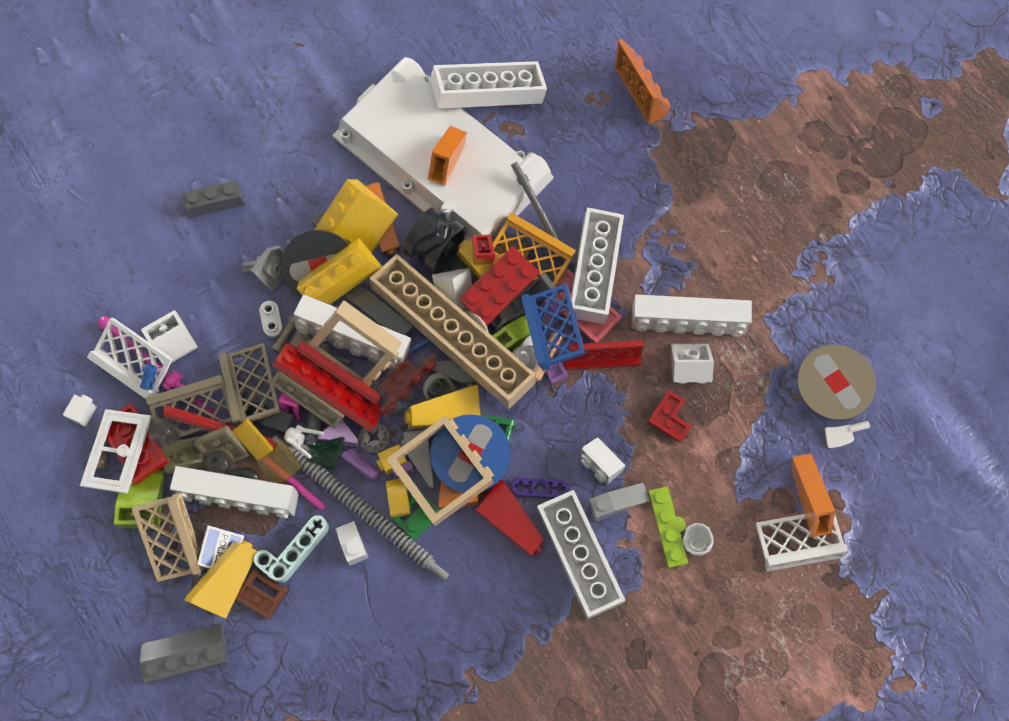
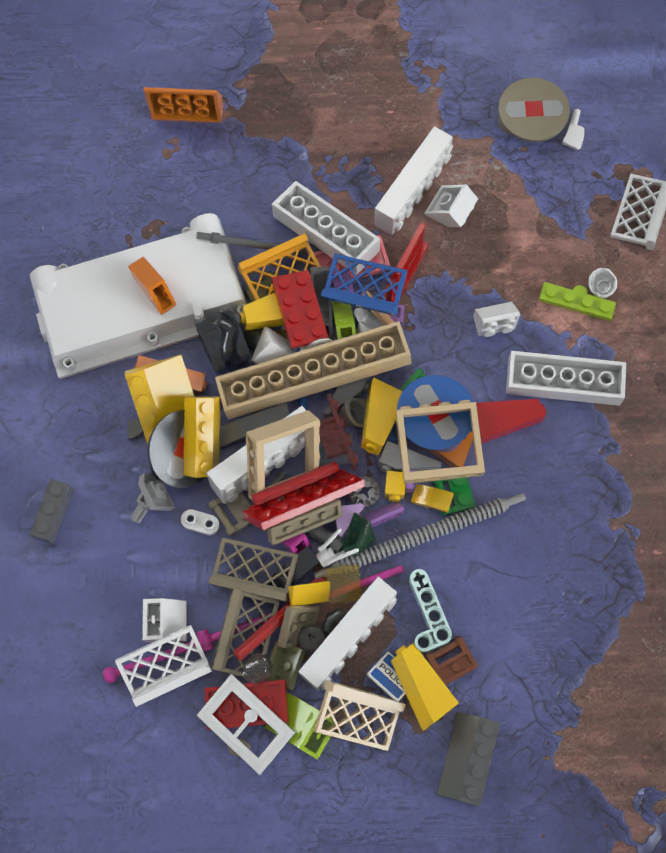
camera: 60 degrees left, 0 degrees up
white brick [63,394,97,427] -> none
blue pin [140,364,158,390] -> none
white slope [336,521,369,565] -> none
white brick [430,61,547,108] -> none
red slope [472,235,495,265] -> none
dark purple beam [512,478,569,499] -> none
light grey slope [588,483,651,522] -> none
red plate [648,390,692,443] -> none
orange slope [791,454,835,537] -> none

